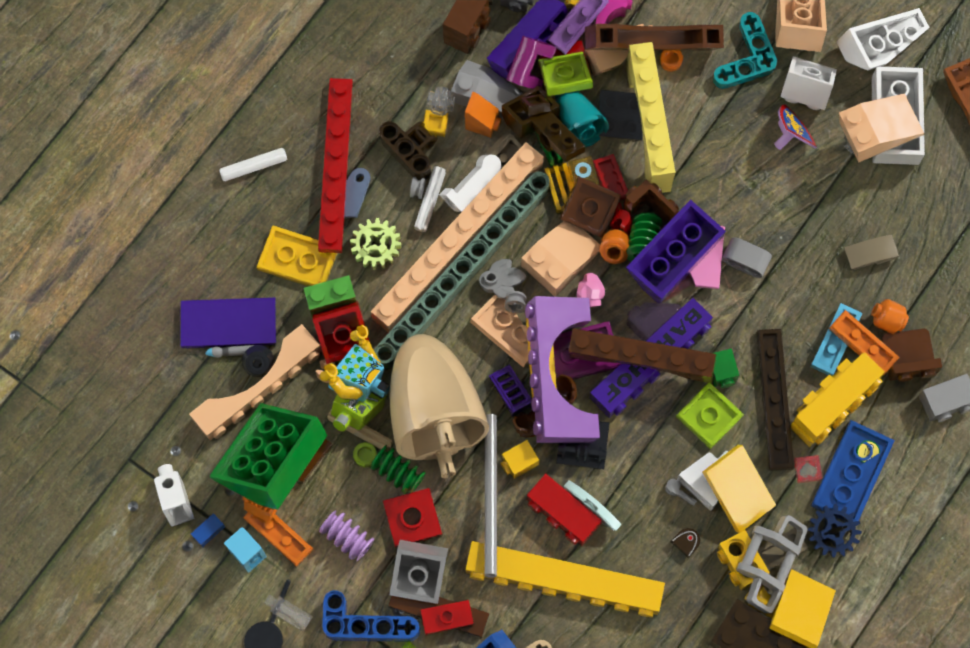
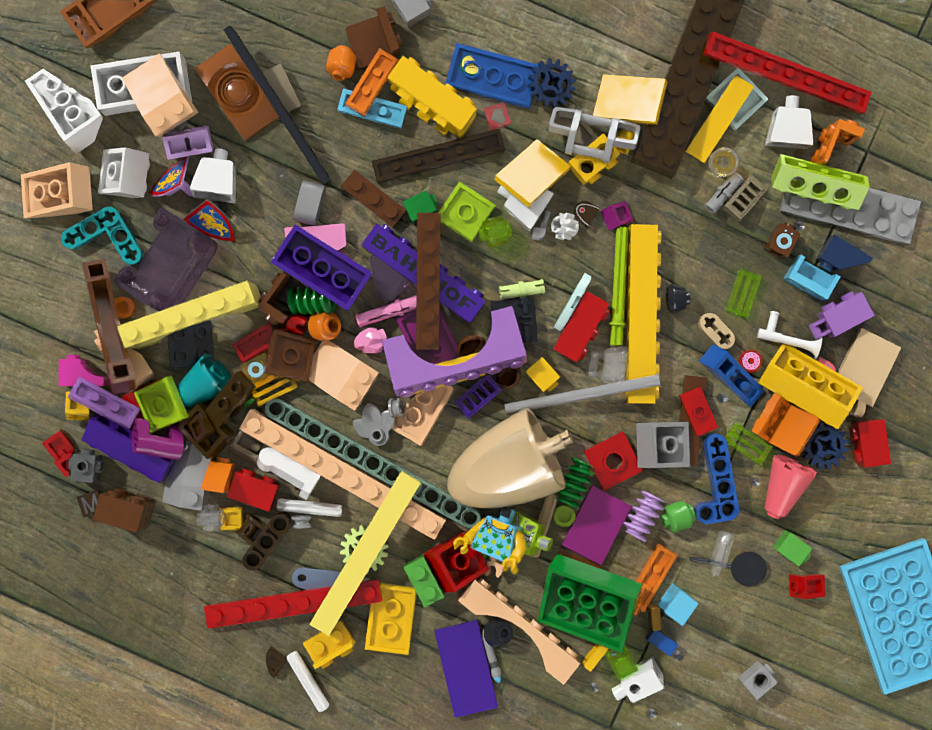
camera: 105 degrees left, 15 degrees up
none -> clear purple windscreen [113,207,218,311]
none -> lavender brick [162,125,214,160]
none -> shield [183,199,236,242]
none -> white torso [190,149,236,203]
none -> dark orange slope [194,44,279,141]
none -> black tile [223,25,331,185]
none -> red brick [227,468,281,511]
none -> dark brown tile [266,646,288,678]
none -> yellow bracket [303,619,355,669]
none -> light yellow tile [309,471,421,636]
none -> reddish brown plate [341,169,407,228]
none -> bright pink pin [356,296,416,328]
none -> clear neon green head [478,216,512,247]
none -> yellowish green pin [499,279,545,300]
none -> white gear [551,213,579,240]
none -> magenta tile [562,485,632,566]
none -> yellow tile [582,644,609,672]
none -> clear piece [588,347,628,384]
none -> magenta slope [601,201,634,231]
none -> clear neon green brick [605,646,638,680]
none -> lime axle [608,227,629,346]
none -> pearl gold tile [648,604,662,631]
none -> bright green head [660,501,696,533]
none -> black cone [666,284,691,314]
none -> light grey brick [738,661,778,700]

